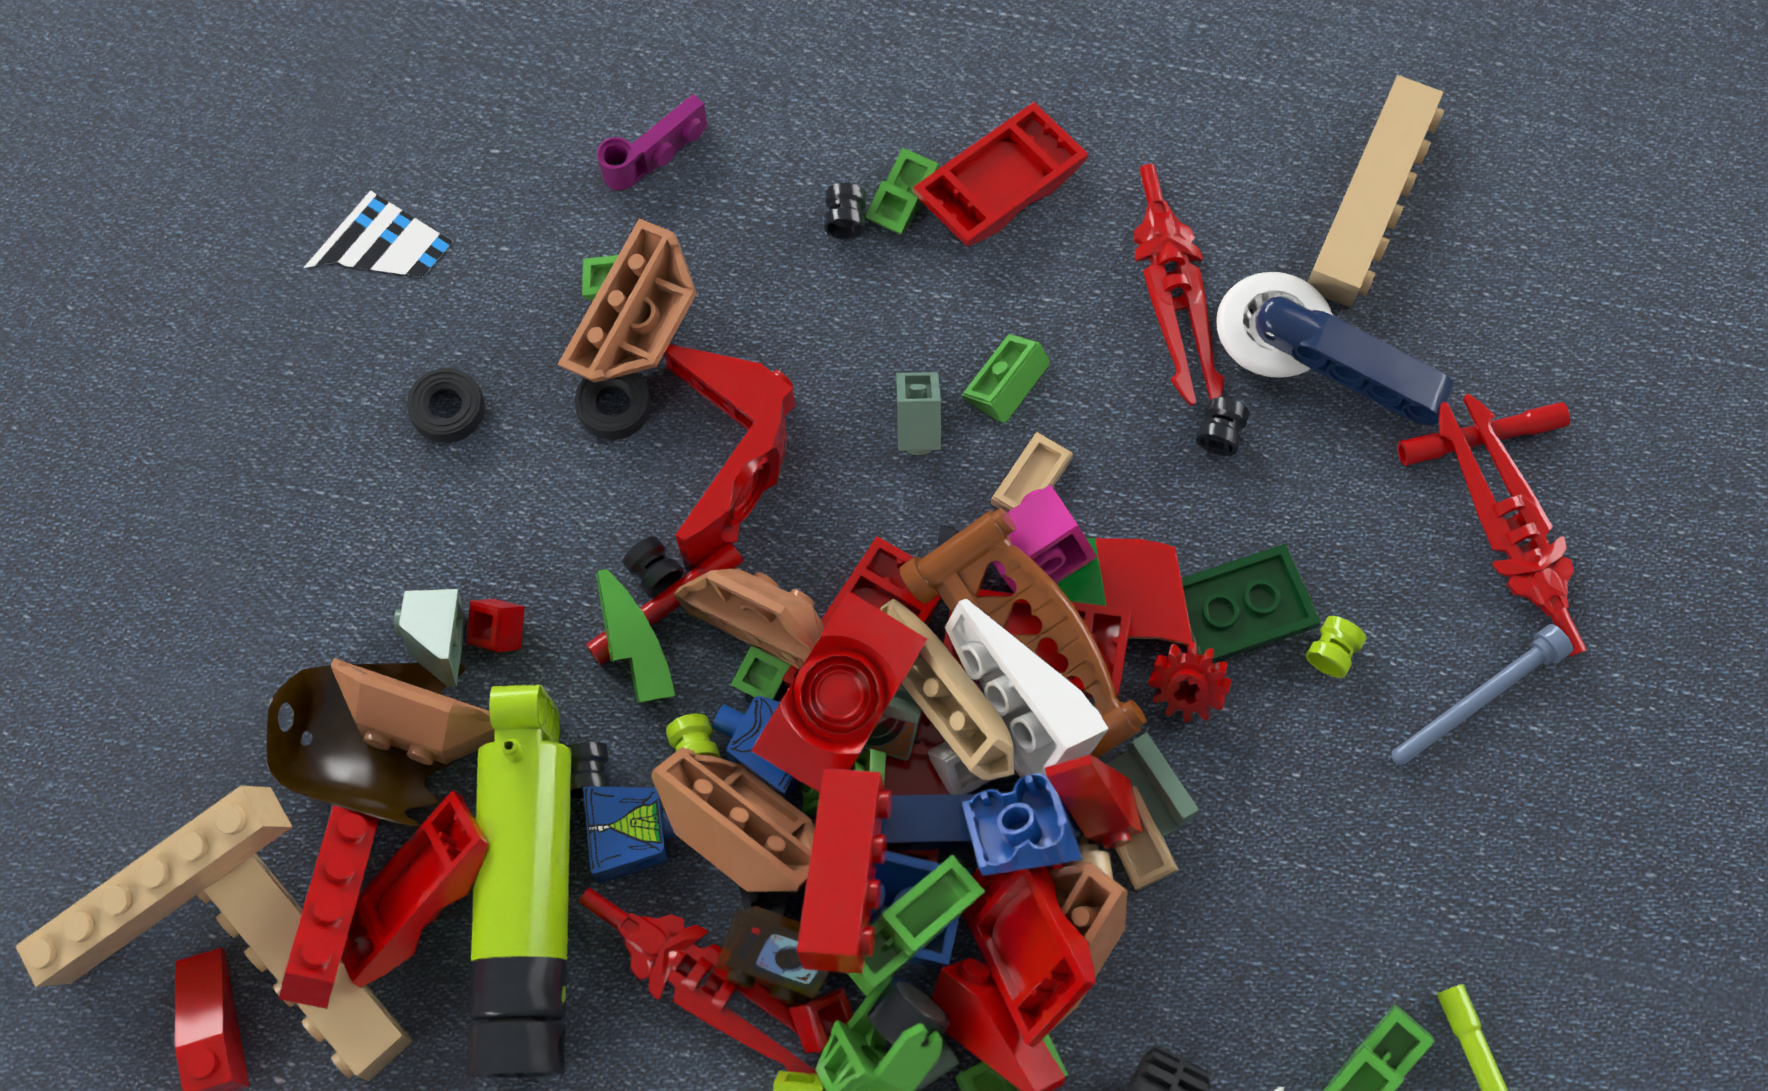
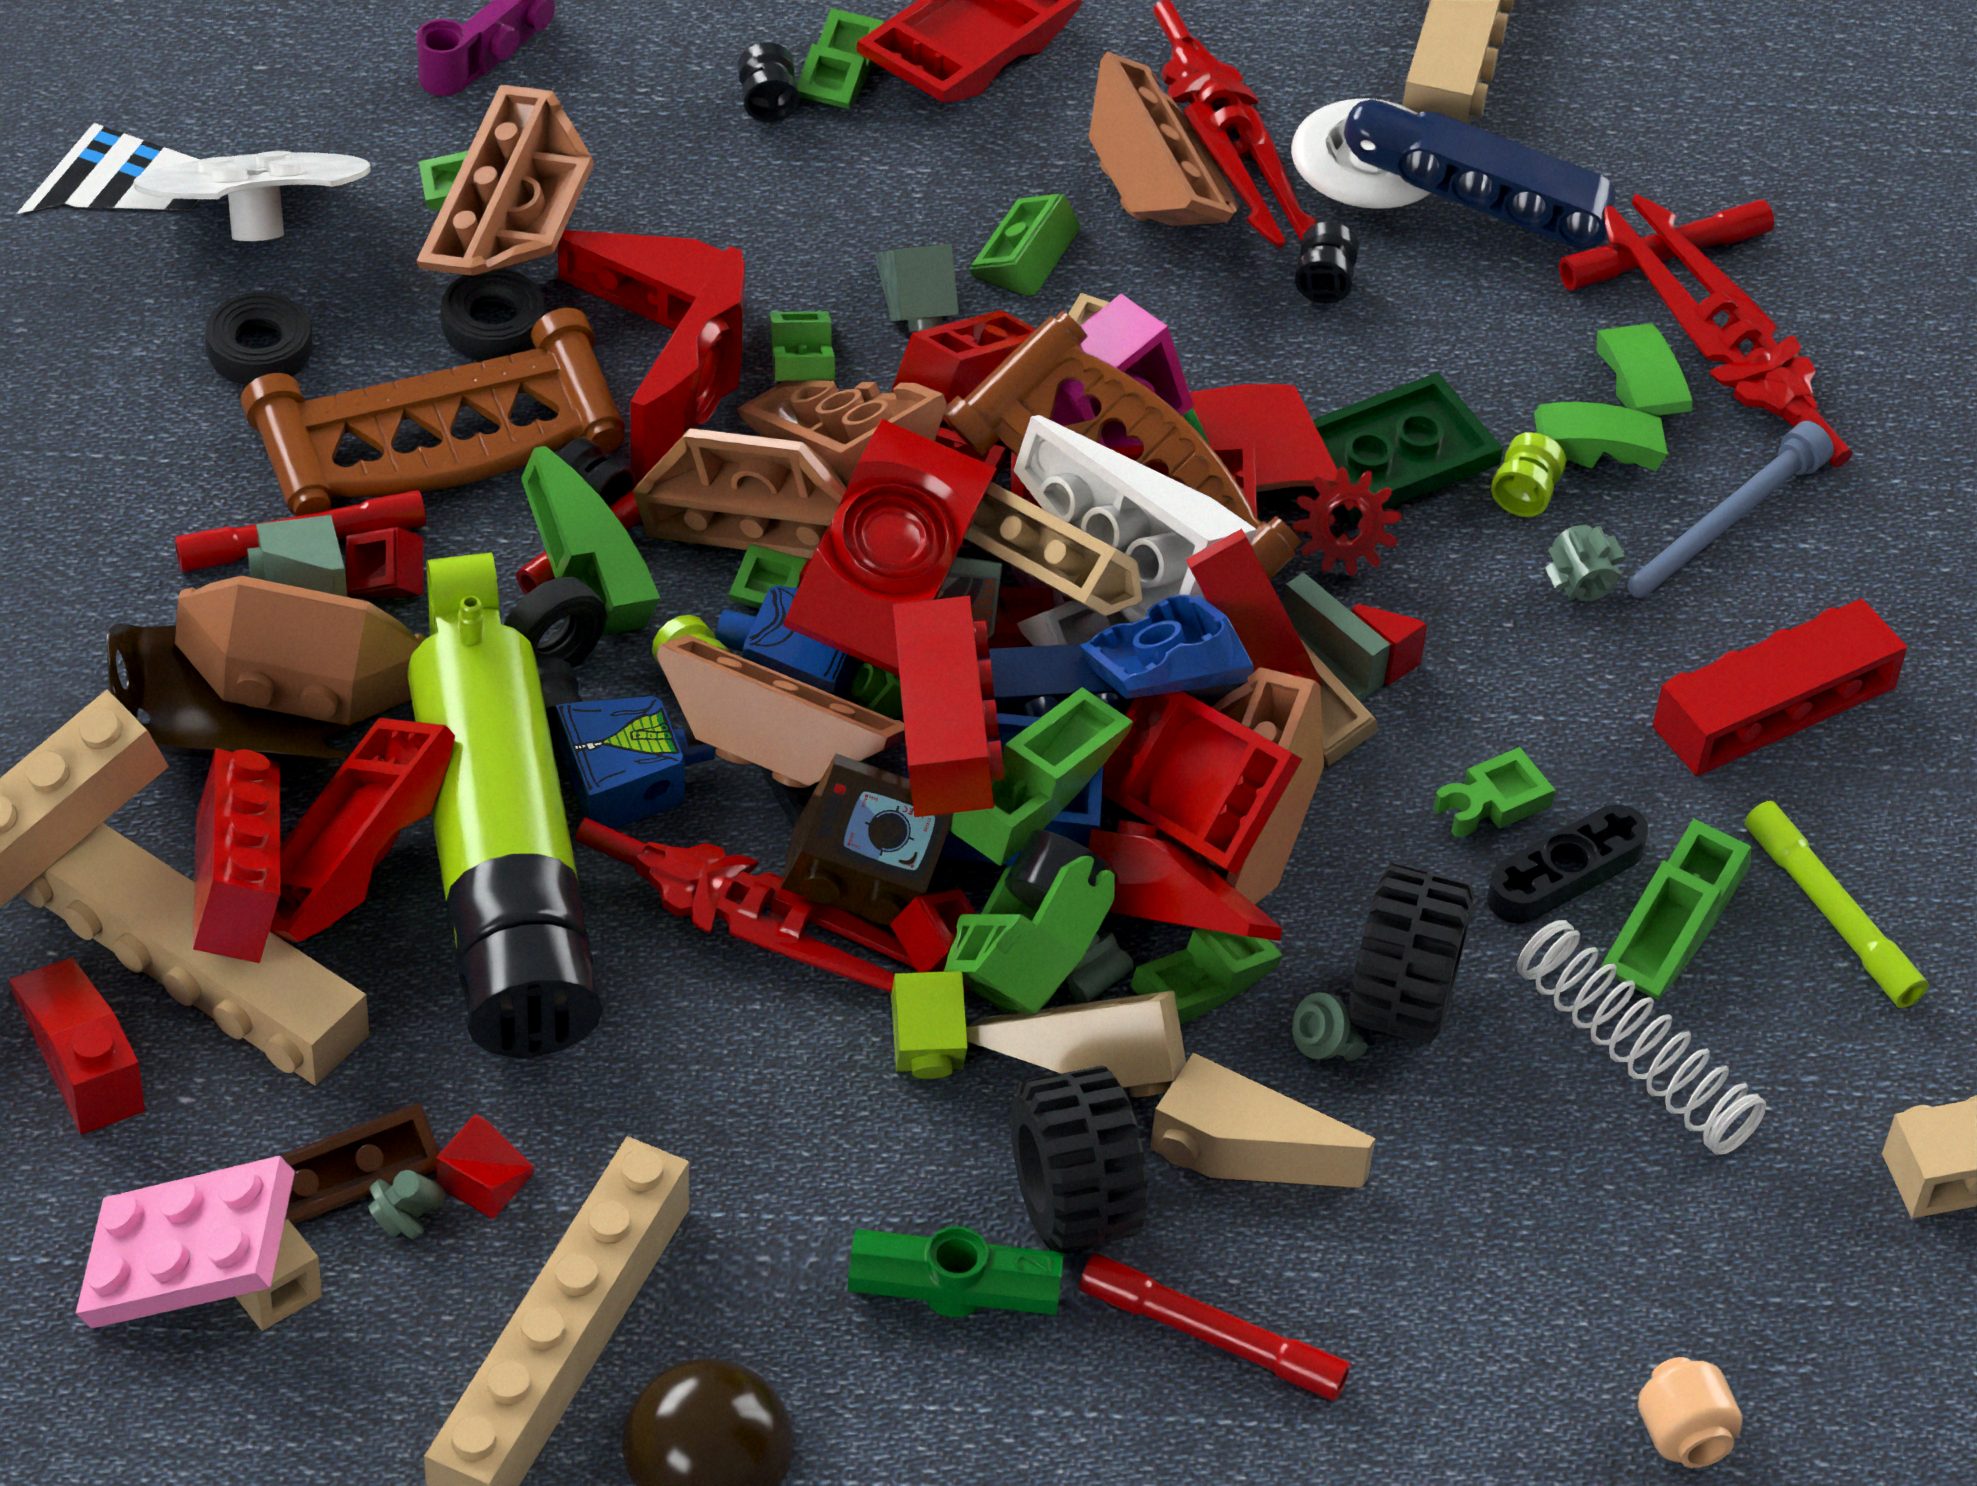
camera: 15 degrees left, 20 degrees down
none -> white piece [134,151,370,241]
none -> red piece [174,490,426,573]
none -> dark orange piece [240,308,625,516]
none -> black tyre [504,577,607,668]
none -> nougat wedge [737,381,947,488]
none -> bright green slope [769,311,835,381]
none -> red slope [890,310,1036,423]
none -> nougat wedge [1089,52,1240,226]
none -> red slope [1351,604,1427,686]
none -> bright green plate [1433,747,1555,837]
none -> black beam [1487,805,1649,923]
none -> bright green slope [1534,402,1668,471]
none -> sand green gear [1545,525,1626,601]
none -> bright green slope [1597,323,1693,416]
none -> red brick [1652,598,1908,777]

